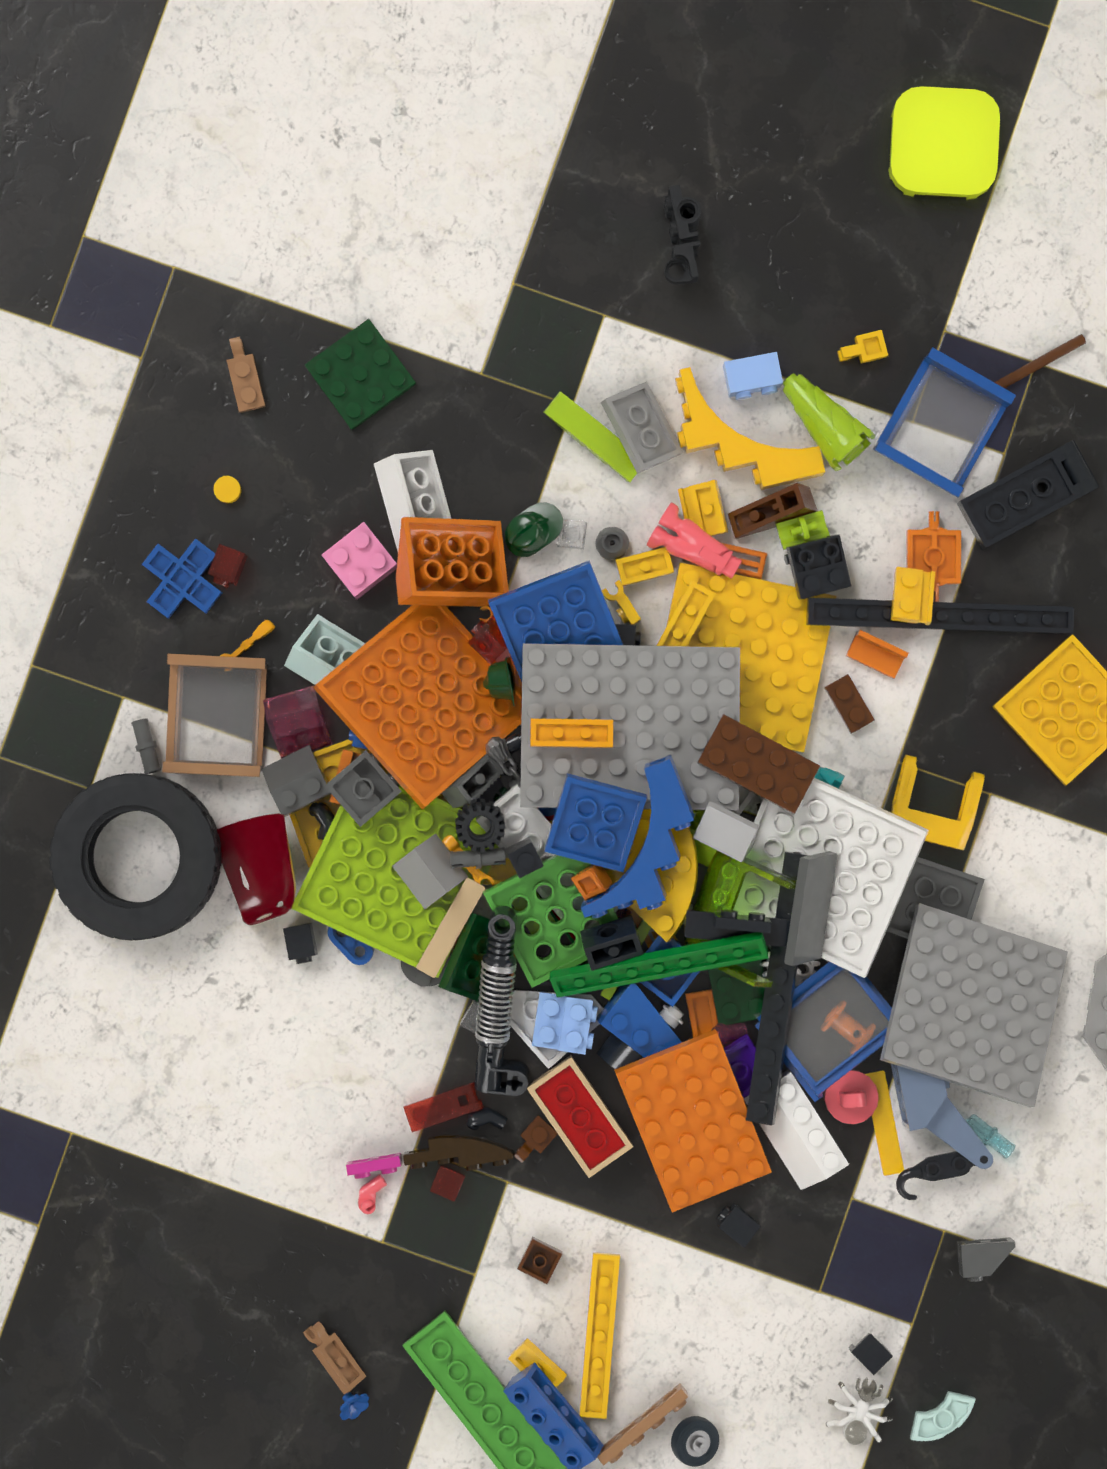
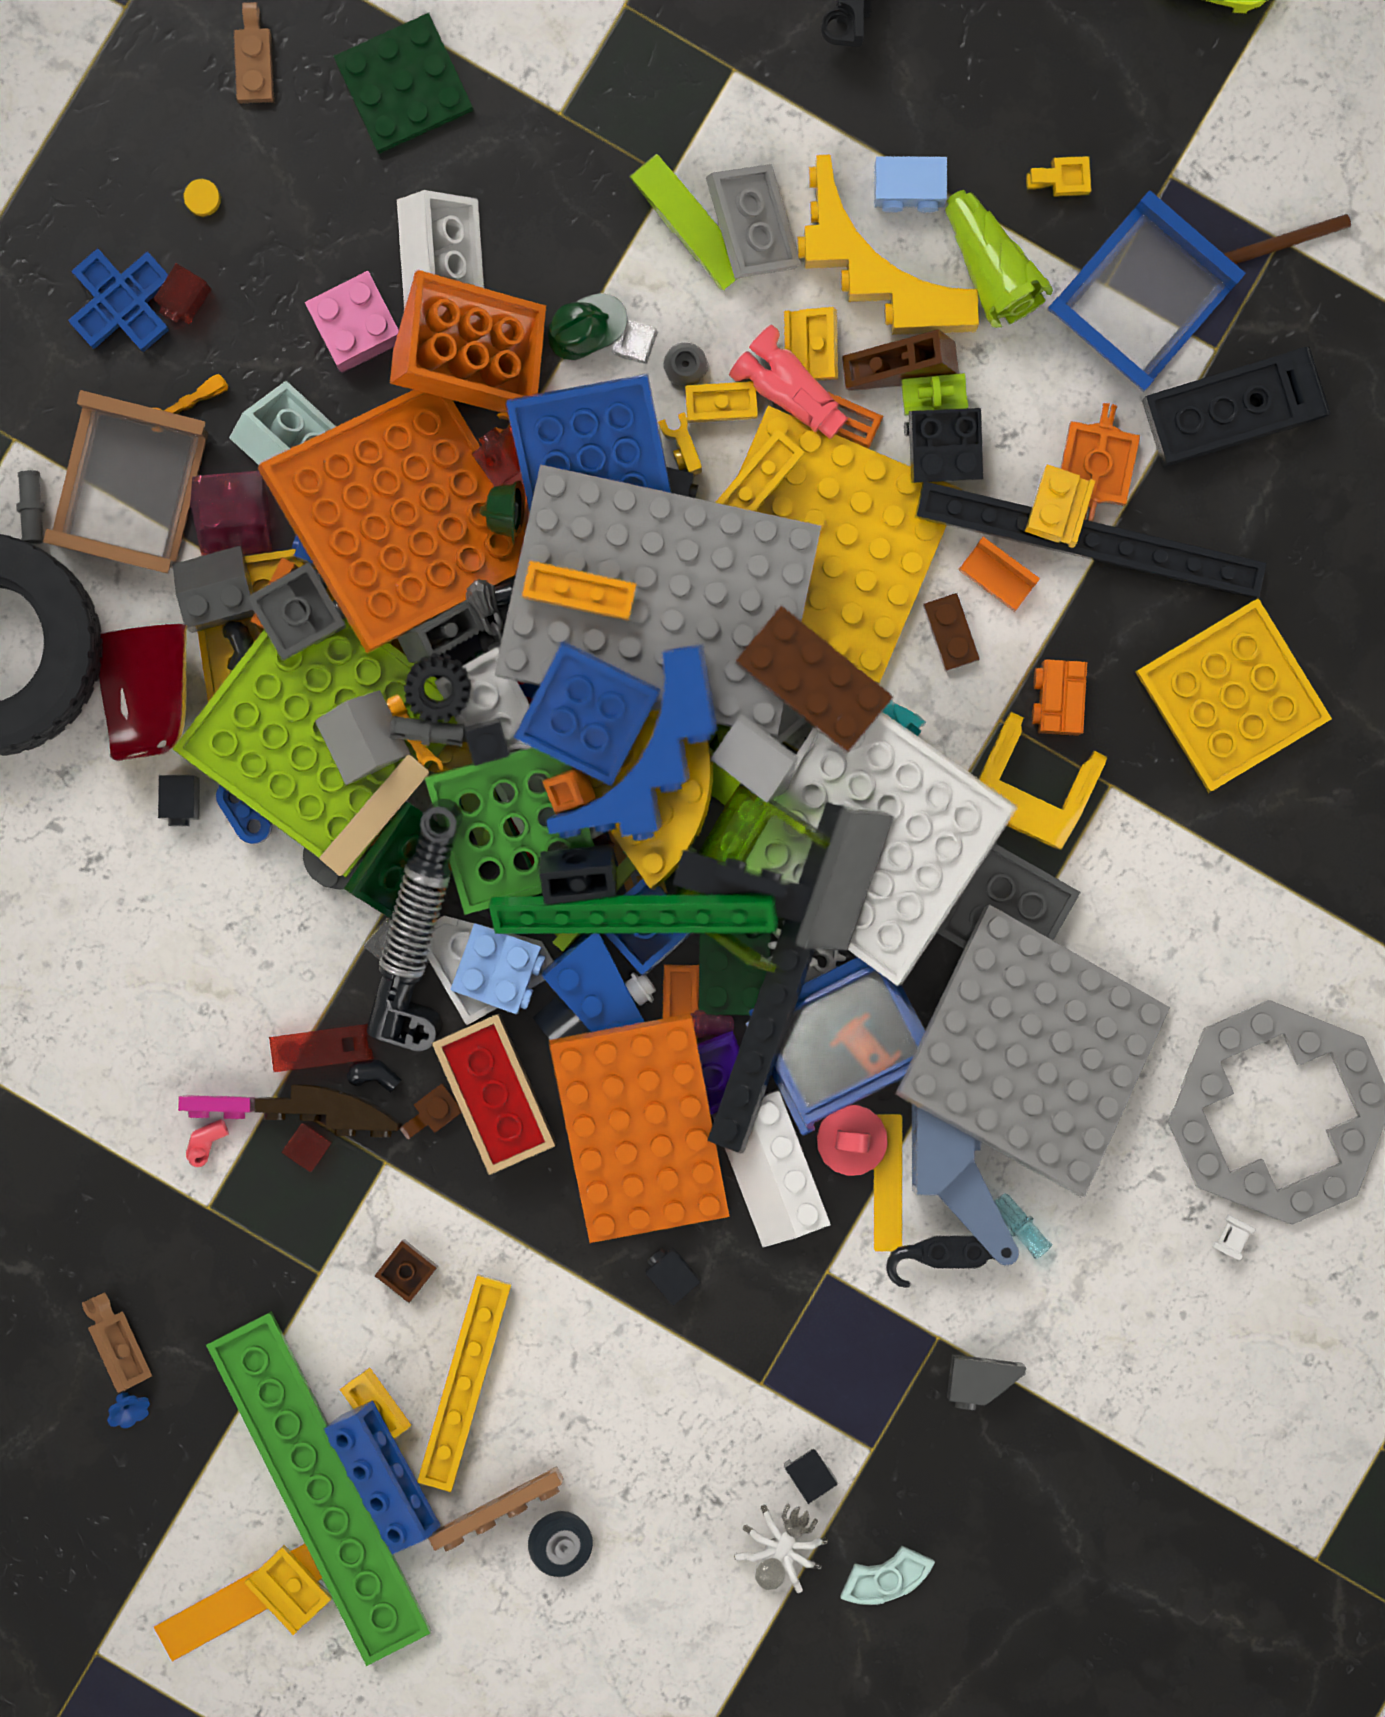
camera: 10 degrees right, 0 degrees up
none -> orange brick [1032,660,1087,735]

